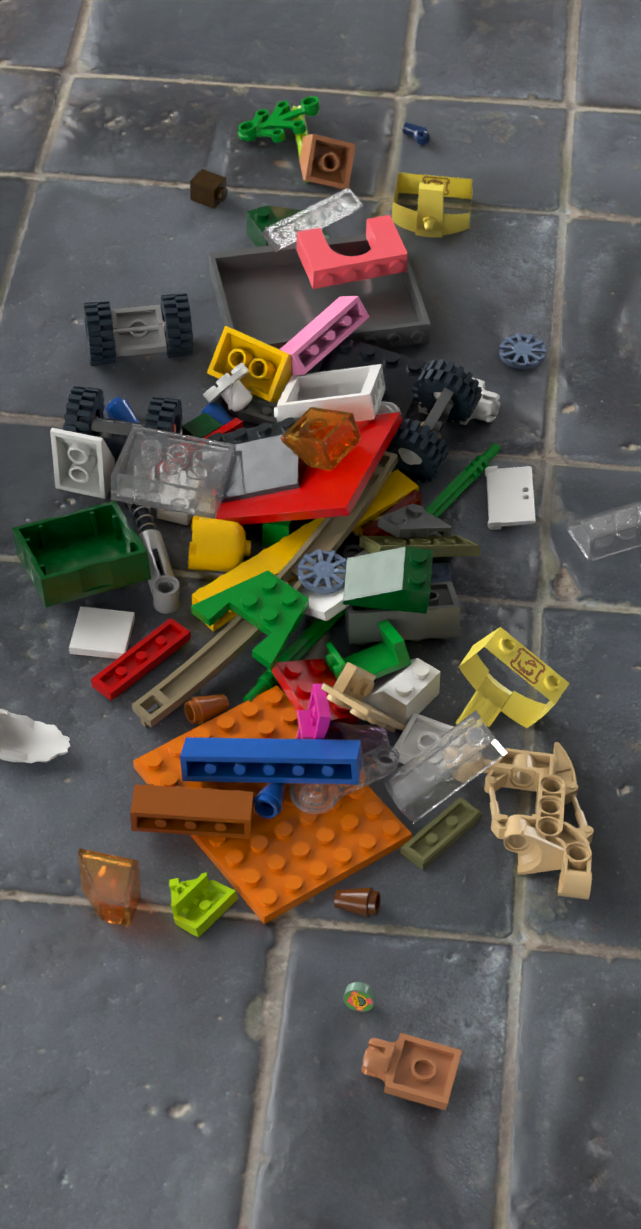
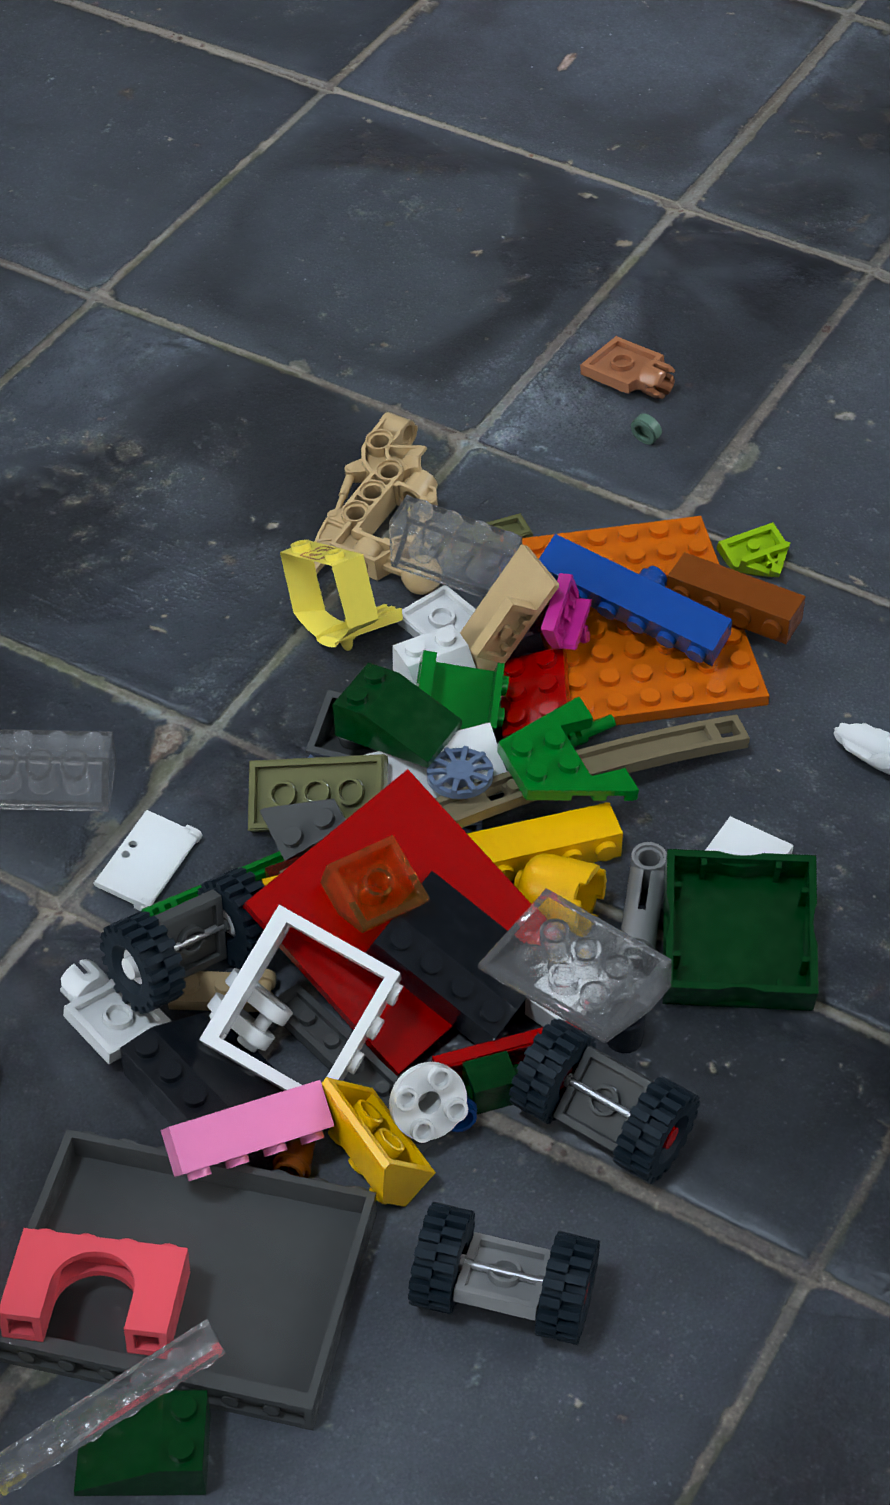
camera: 155 degrees left, 0 degrees up
white slope [50,428,116,499] -> none
clear orange slope [78,848,141,926] -> none
red plate [91,618,191,701] -> none
blue cone [106,397,140,423] -> none
dark orange cone [184,694,229,725] -> none
reddish brown cone [334,887,381,918] -> none

